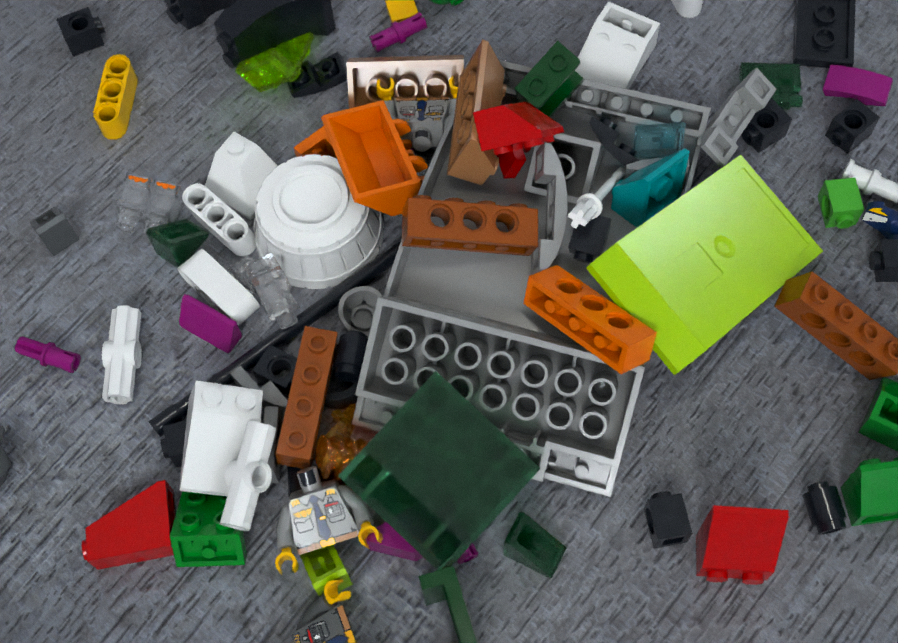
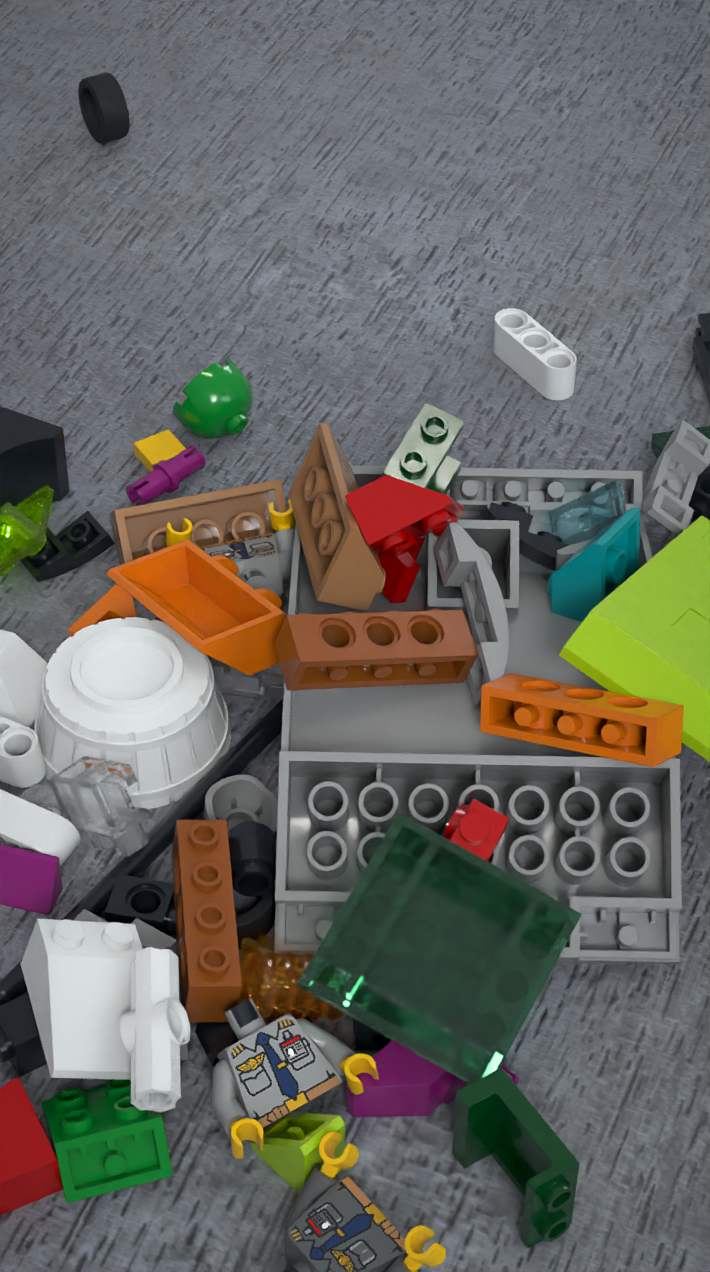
camera: 20 degrees left, 20 degrees down
clear green slope [503,512,567,578] -> none
white piece [568,166,626,228] -> none
black brick [568,215,612,264] -> none
white slope [575,1,660,89] -> none
none -> red brick [438,799,510,872]

